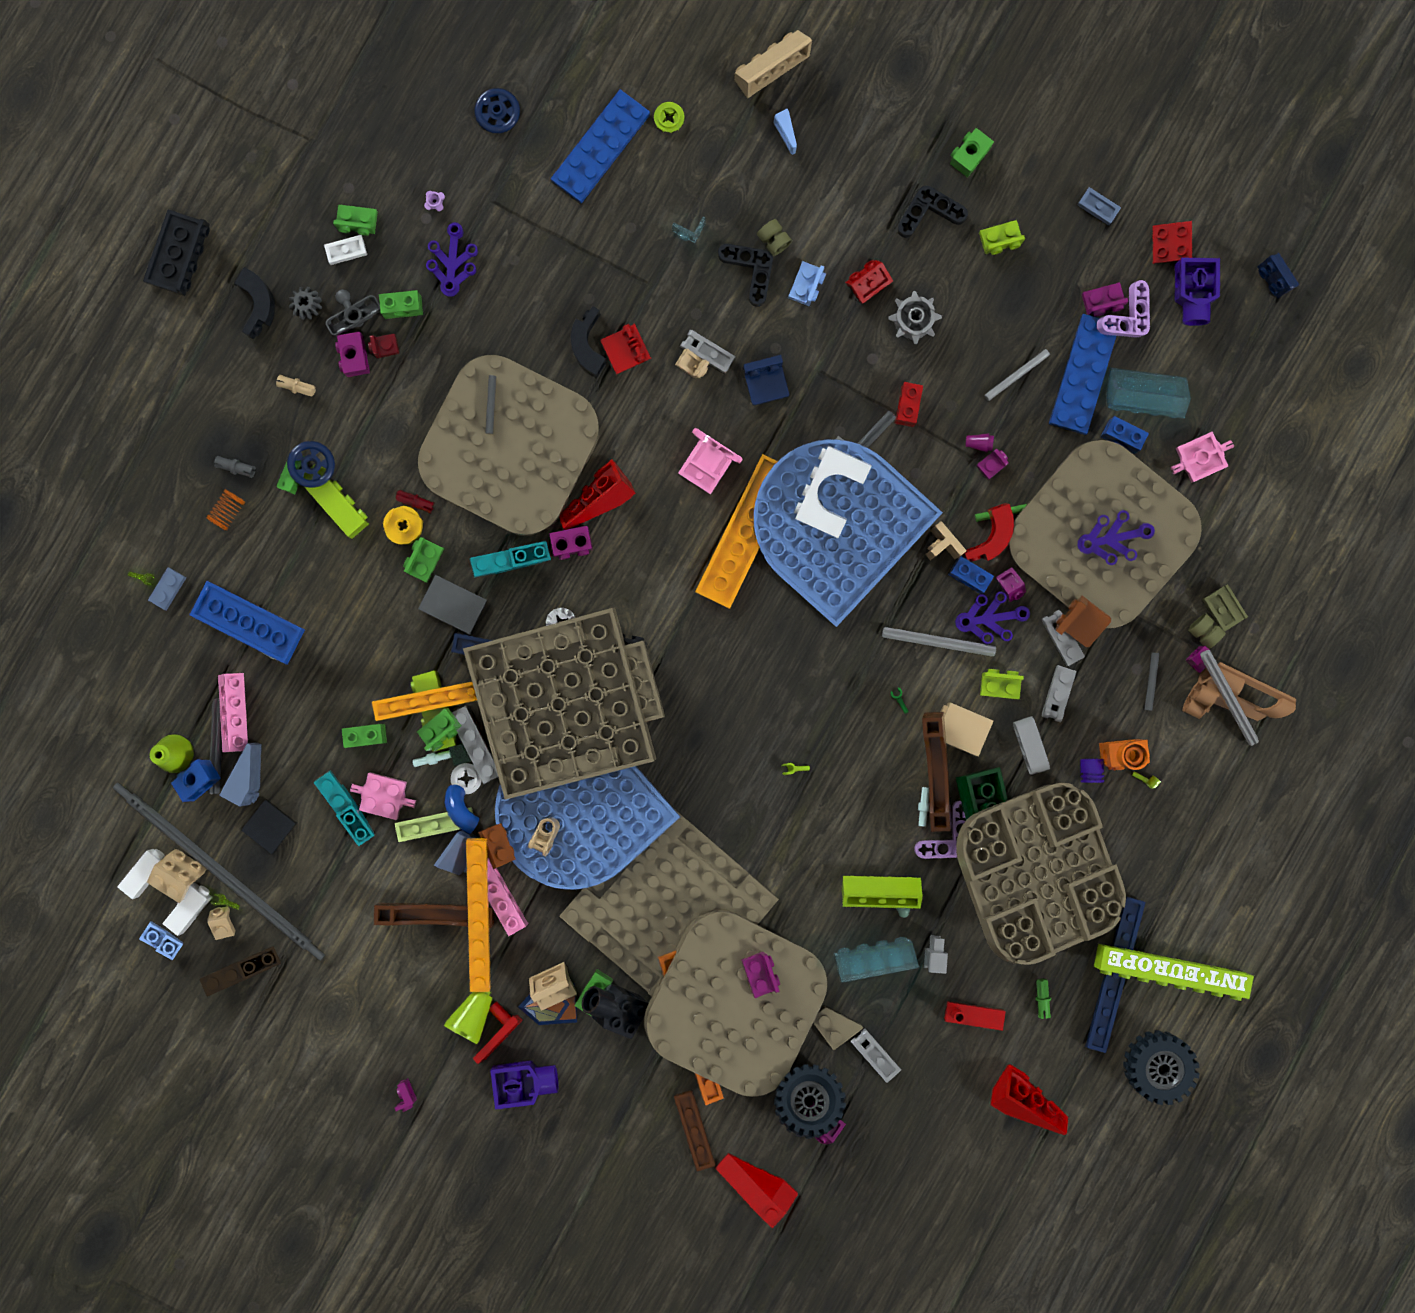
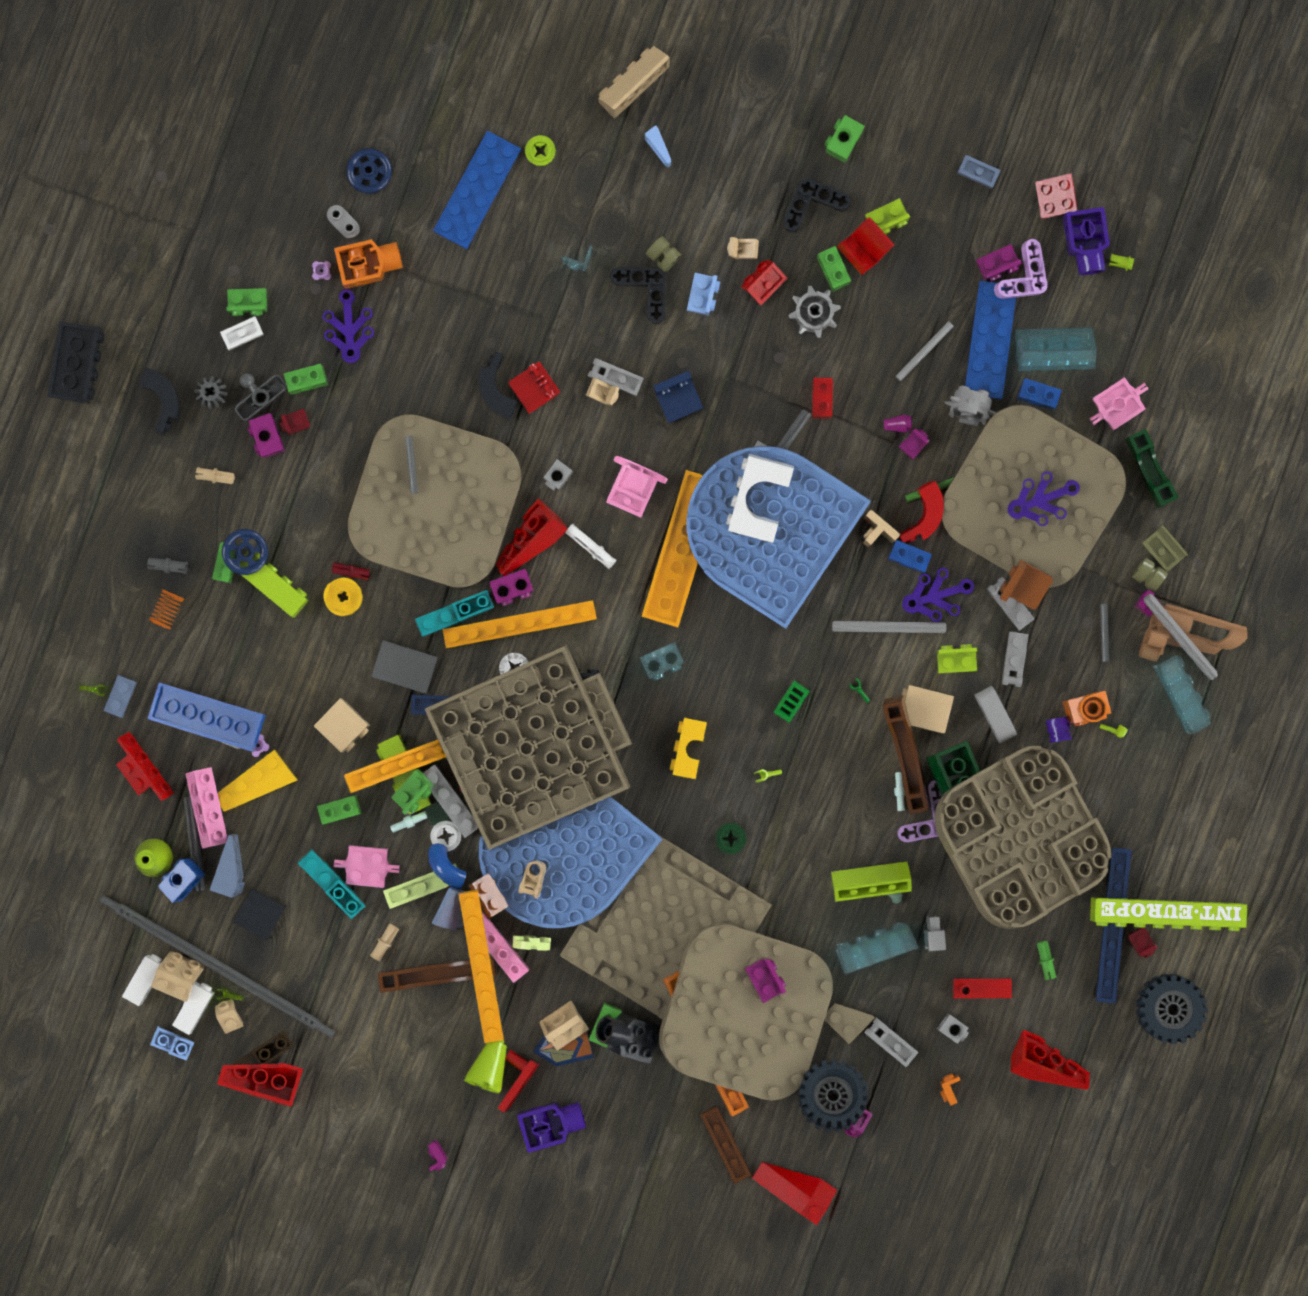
camera: 10 degrees left, 0 degrees up
bright green bracket [403,537,444,583] -> none
magenta bracket [996,567,1026,602] -> none
dark blue bracket [1257,253,1299,299] -> none
none -> red bracket [116,732,174,801]
none -> yellow wing [217,750,298,812]
none -> red wedge [217,1063,303,1107]
none -> lavender plate [252,734,269,757]
none -> tan piece [314,698,370,753]
none -> light grey plate [327,205,360,239]
none -> orange brick [334,239,403,289]
none -> tan axle [370,924,399,962]
none -> light orange plate [442,601,597,648]
none -> yellowish green plate [512,935,551,950]
none -> light grey brick [543,459,573,491]
none -> white pin [565,524,617,569]
none -> clear light blue brick [640,642,684,681]
none -> yellow arch [670,718,707,779]
none -> dark green gear [715,823,746,854]
none -> tan bracket [727,237,759,259]
none -> green slope [773,681,810,723]
none -> bright green brick [817,246,851,292]
none -> red bracket [837,217,894,275]
none -> light grey brick [937,1013,969,1044]
none -> orange bracket [940,1073,960,1106]
none -> light grey brick [945,386,996,426]
none -> lime pin [1109,254,1134,271]
none -> dark green arch [1125,429,1179,508]
none -> dark red bracket [1127,927,1158,958]
none -> clear light blue slope [1153,655,1211,734]

